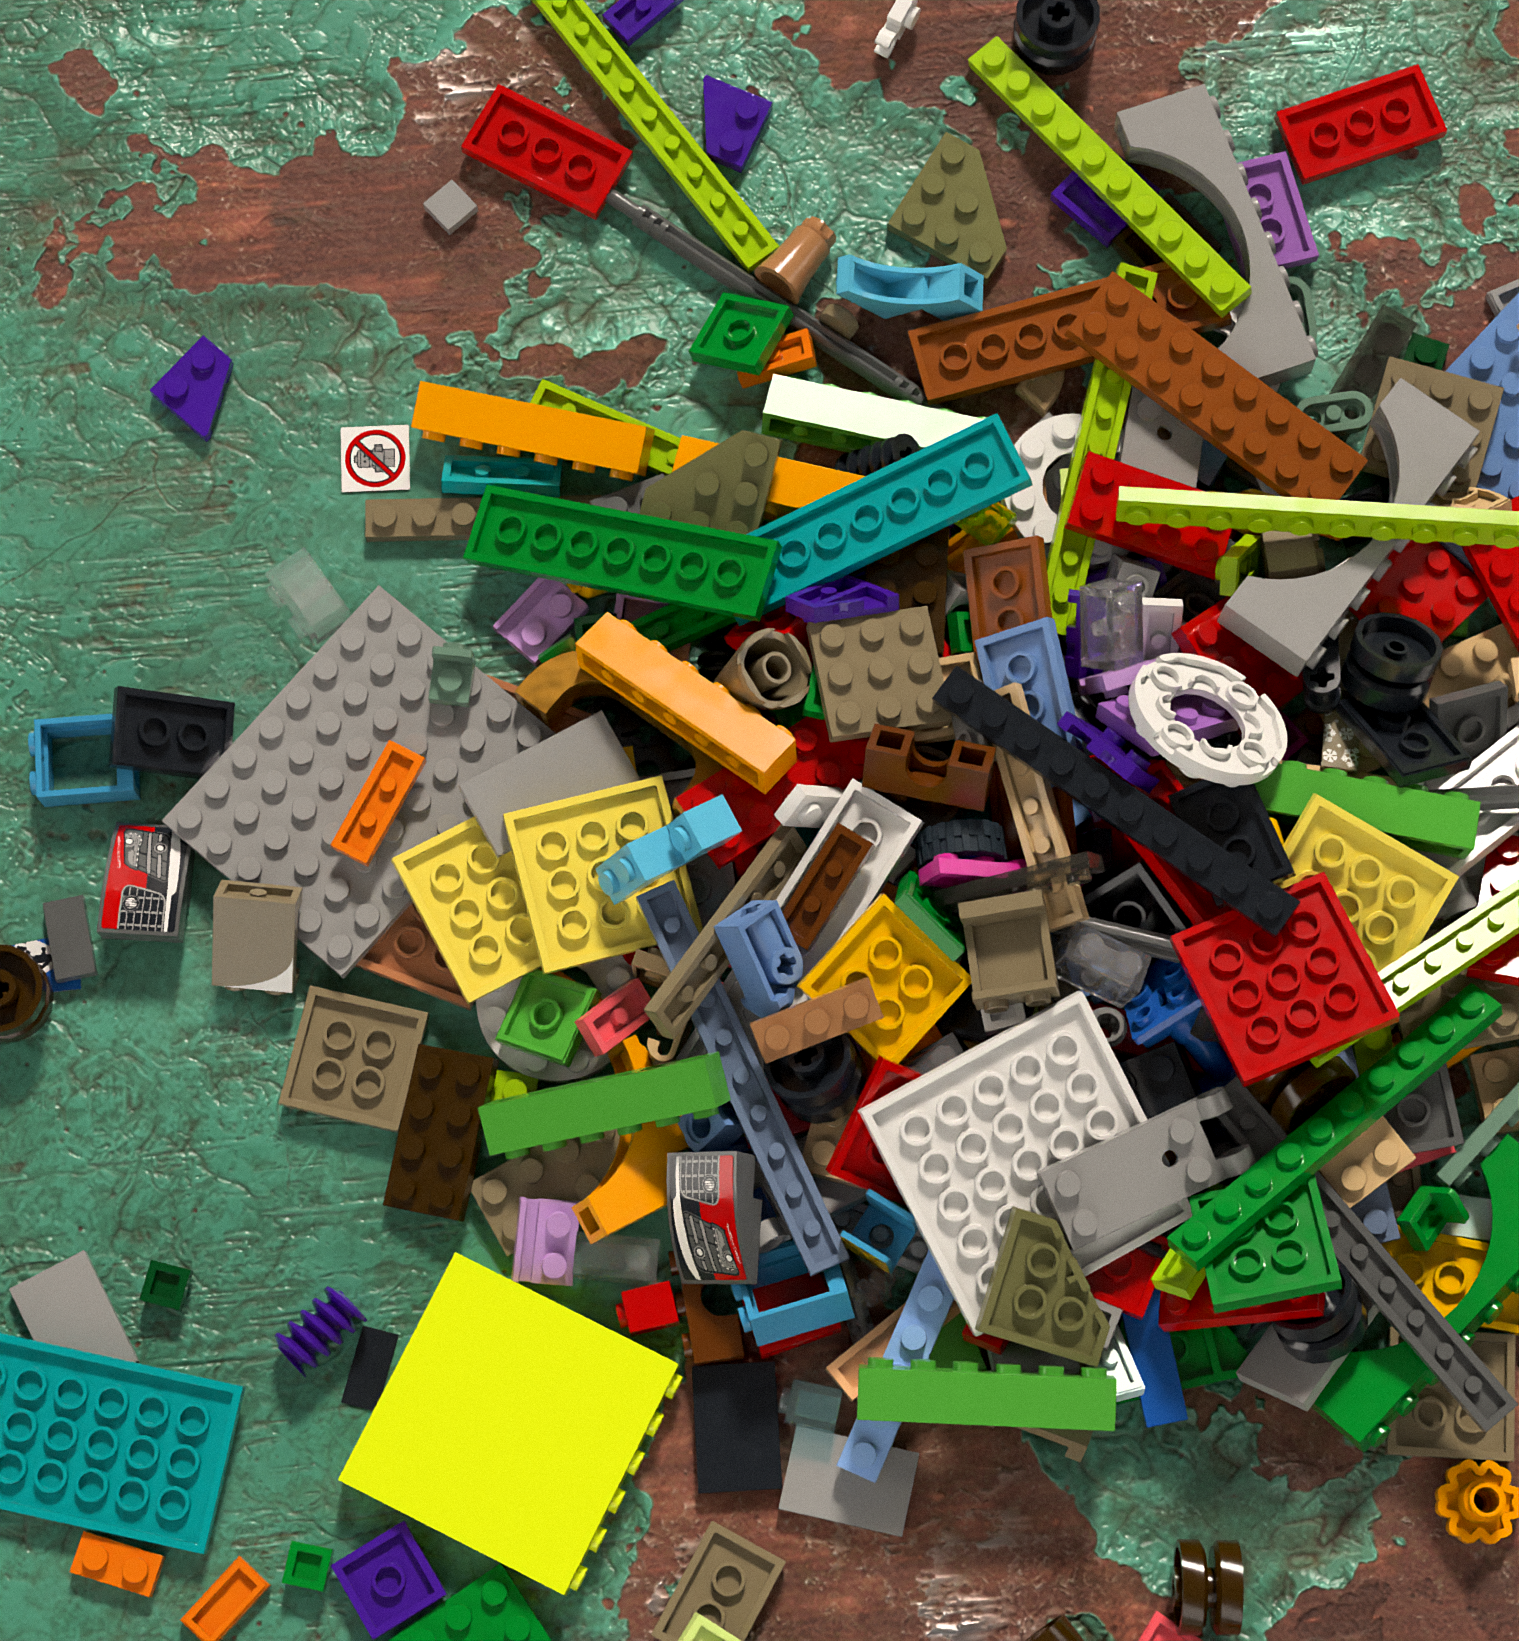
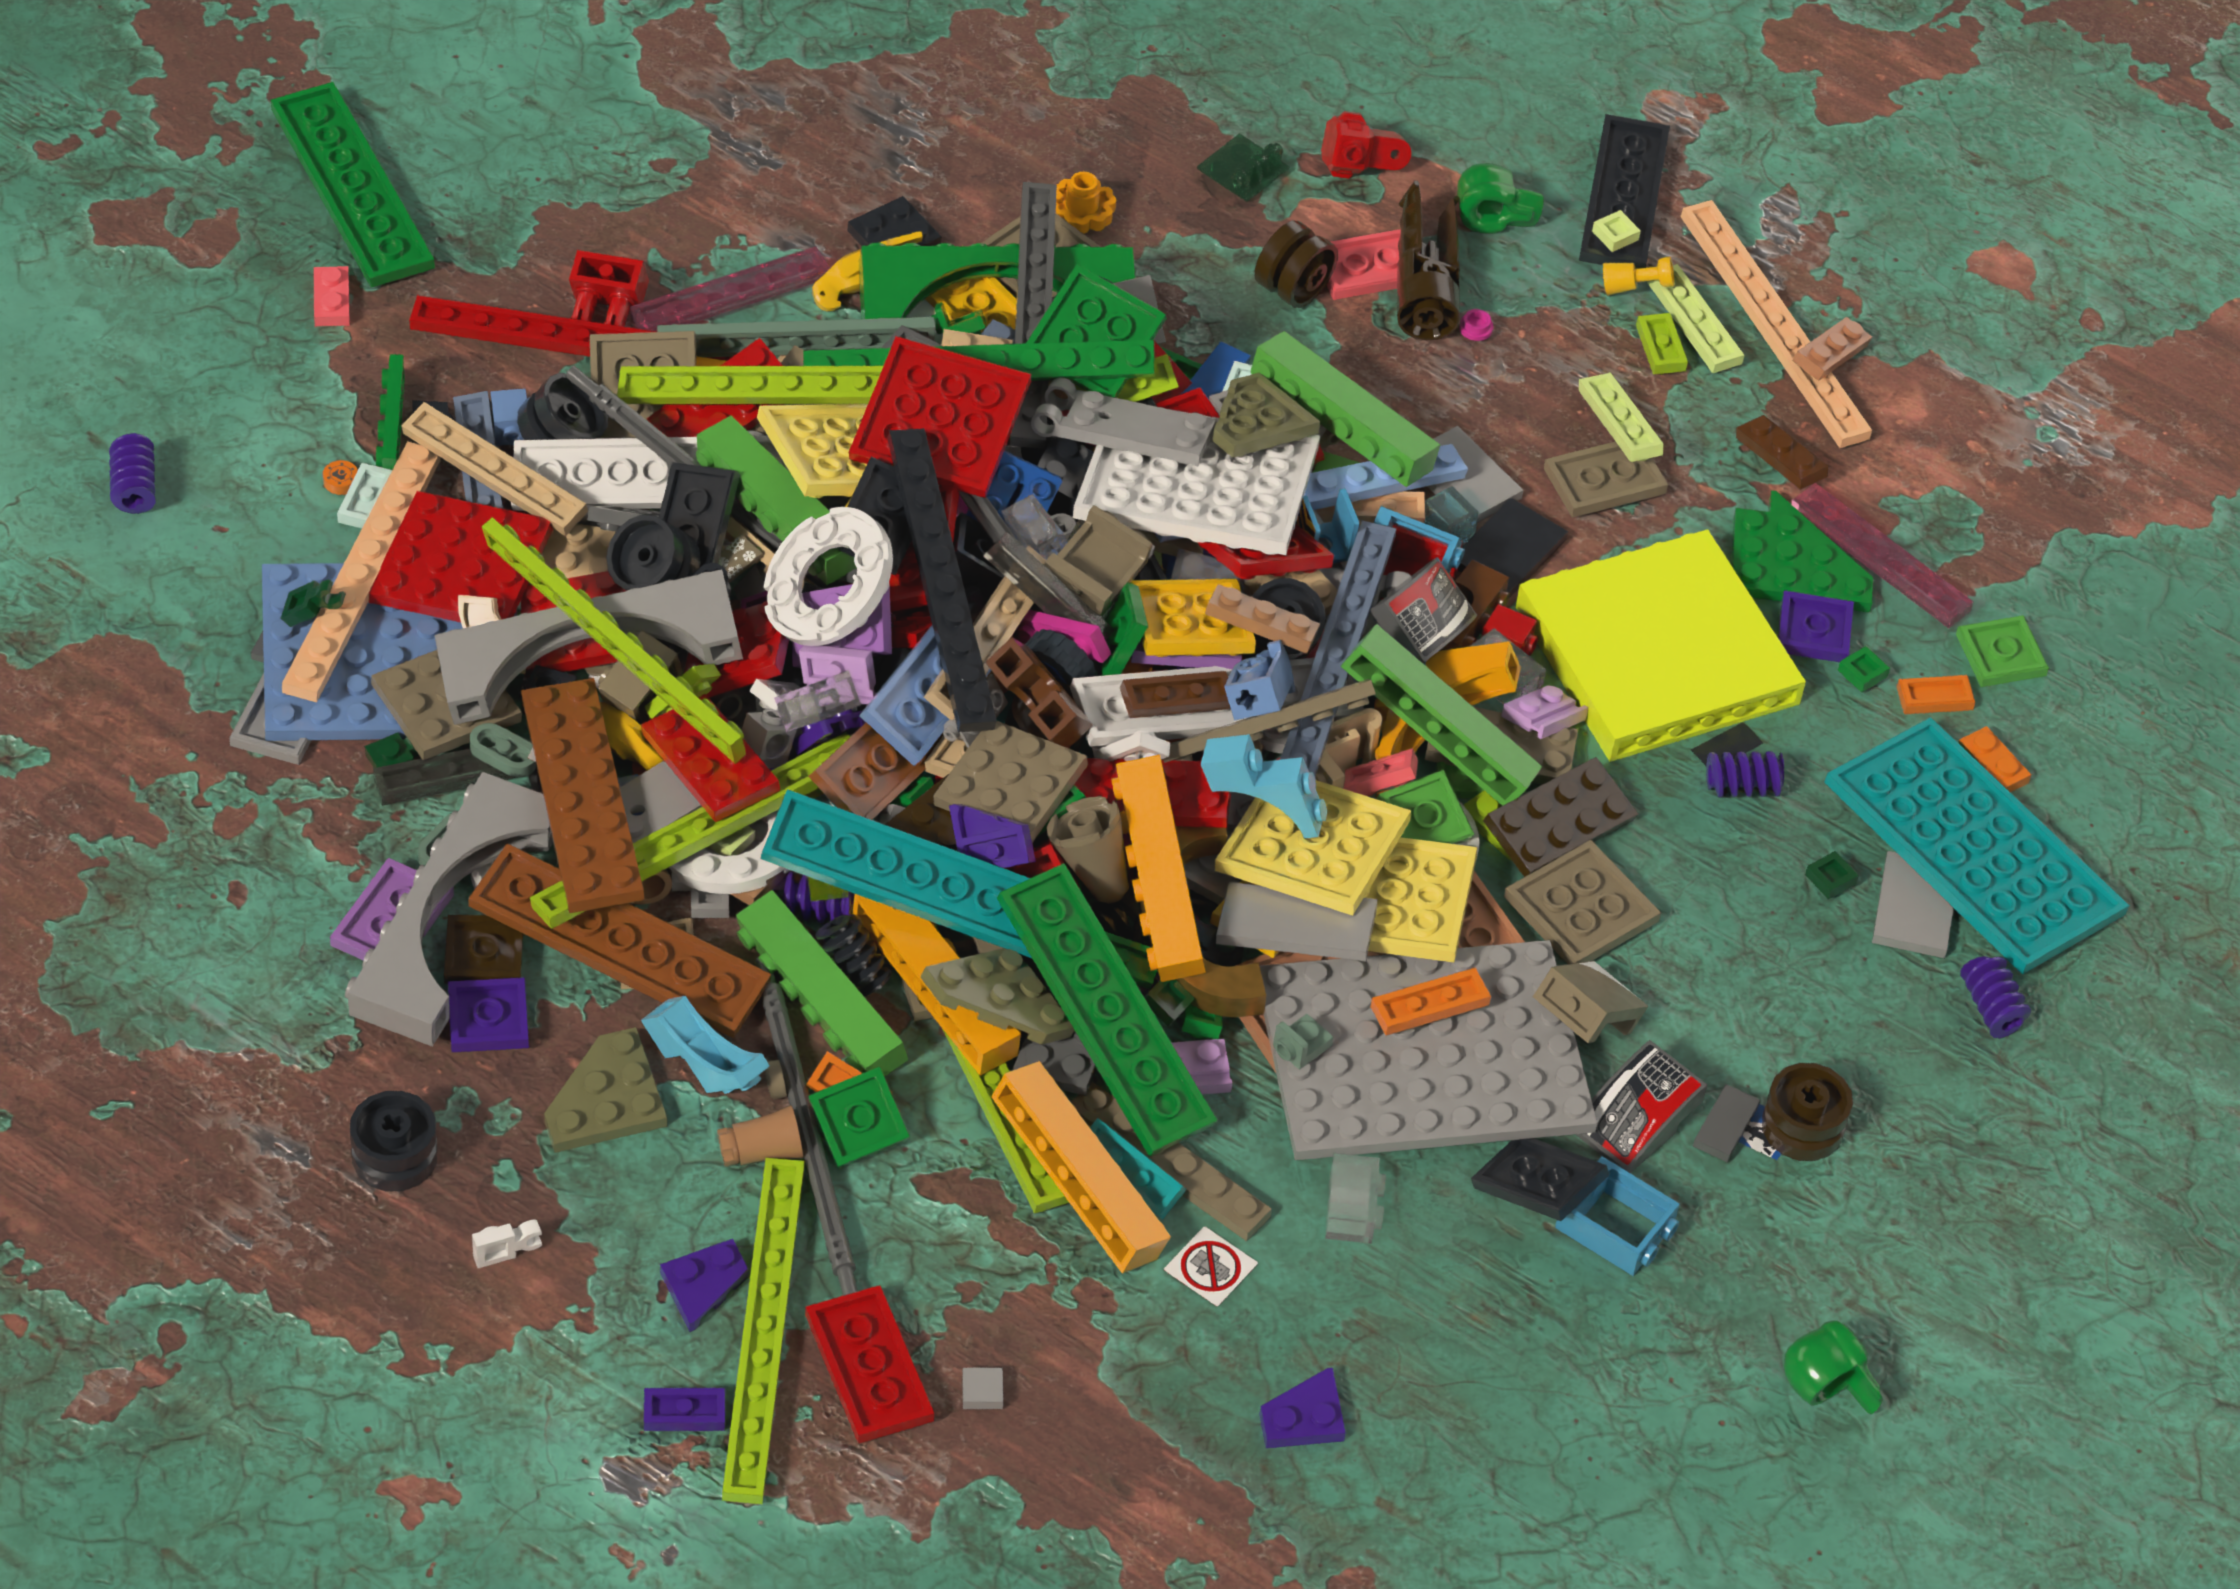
camera: 145 degrees left, 25 degrees down
lime plate [968,36,1252,318] -> none
dark purple wing [1057,711,1160,794] -> none
red plate [1274,64,1448,185] -> none

